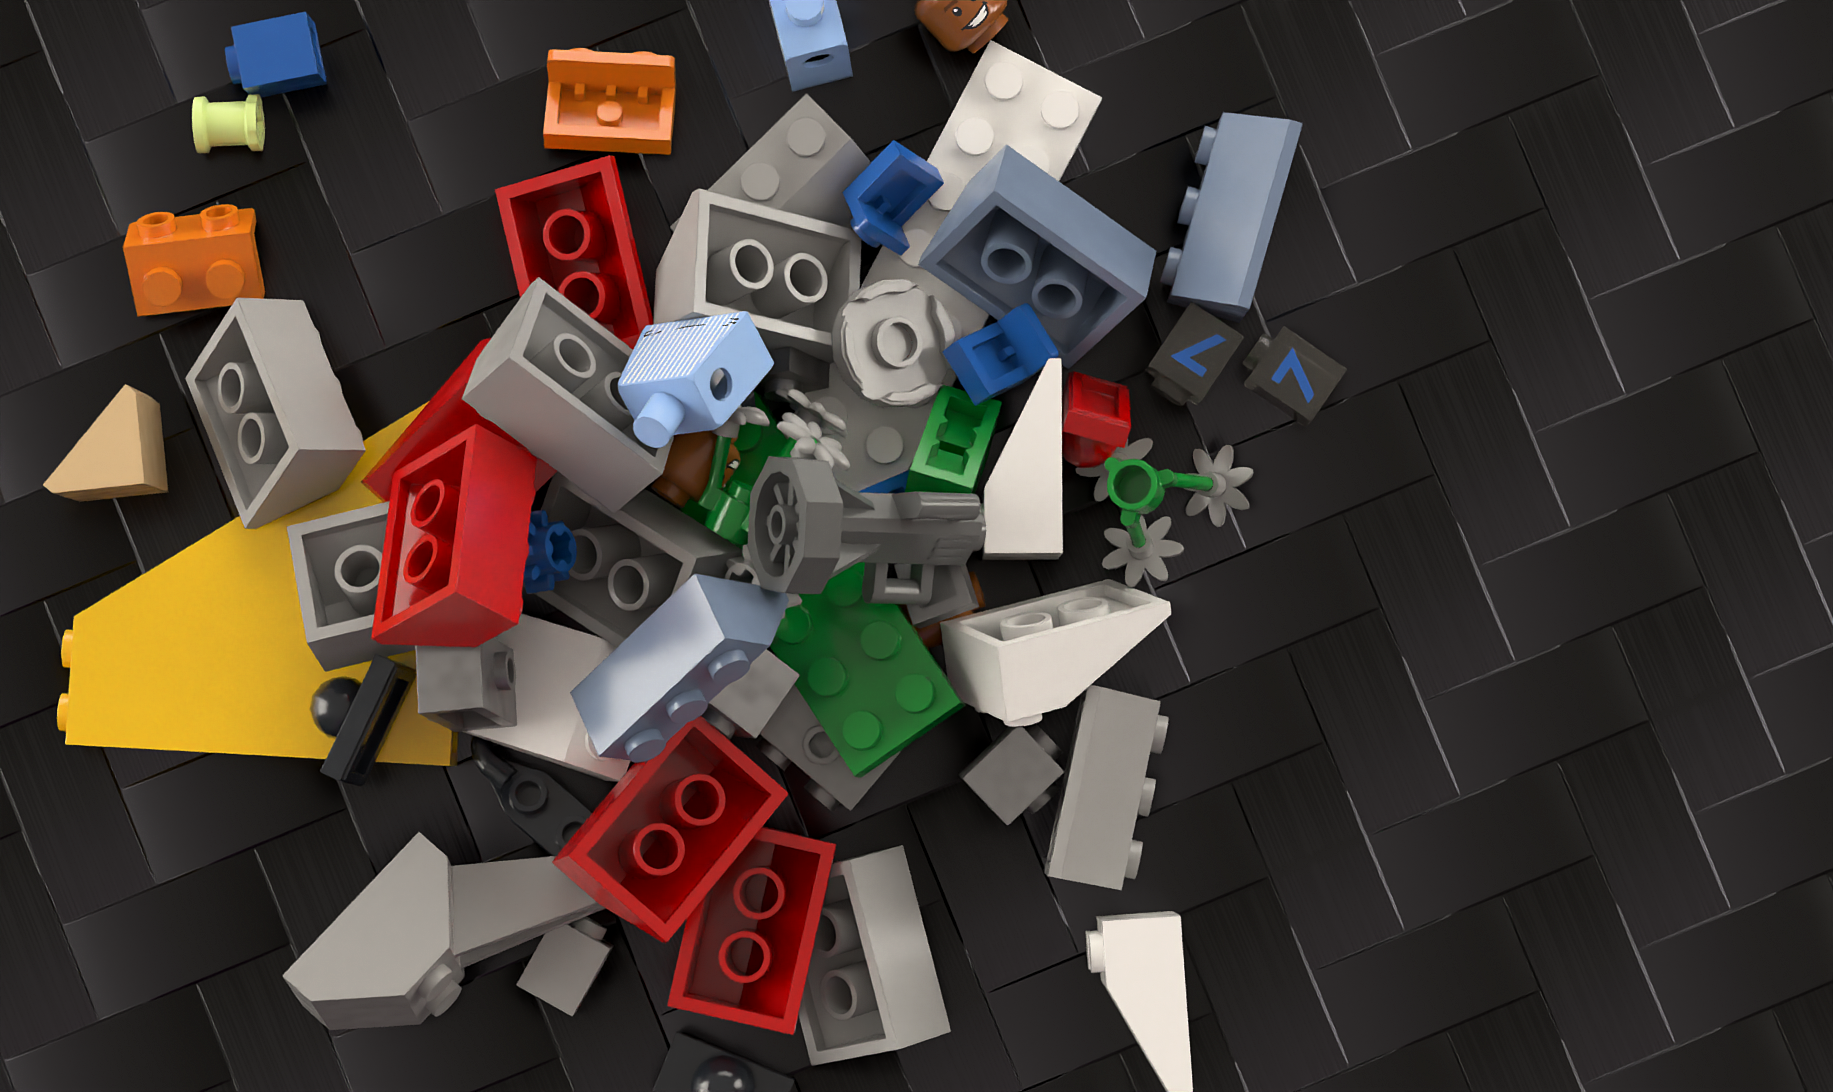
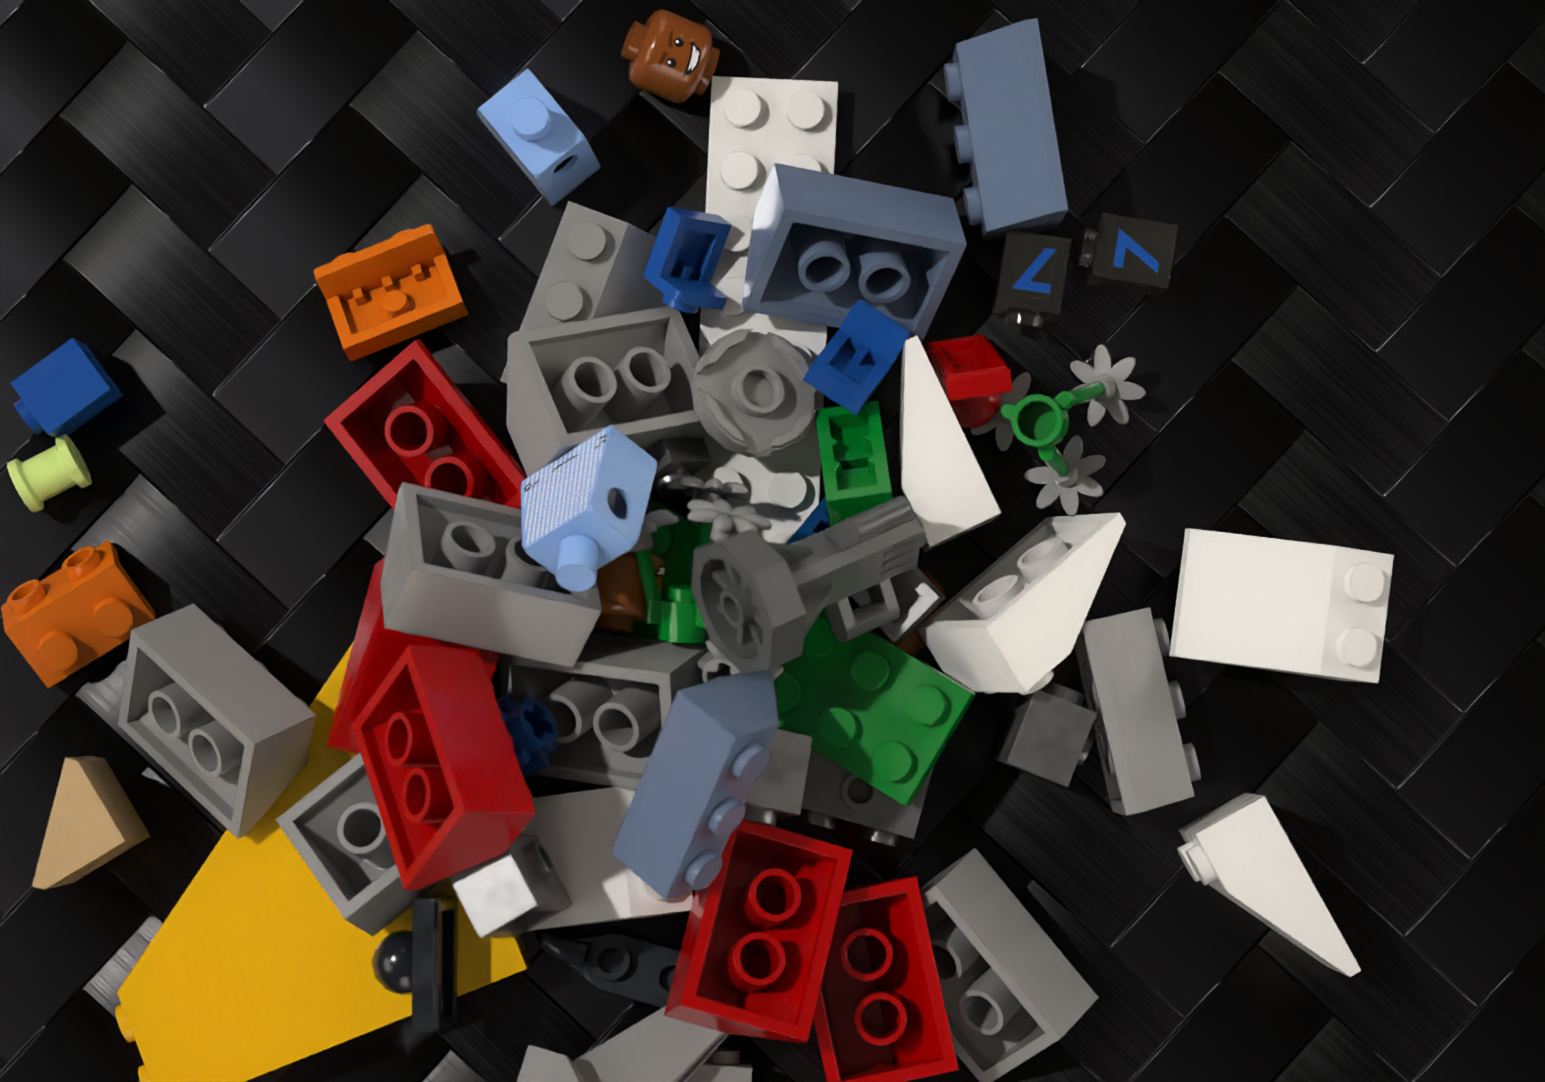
camera: 25 degrees left, 0 degrees up
none -> white slope [1169,528,1394,683]

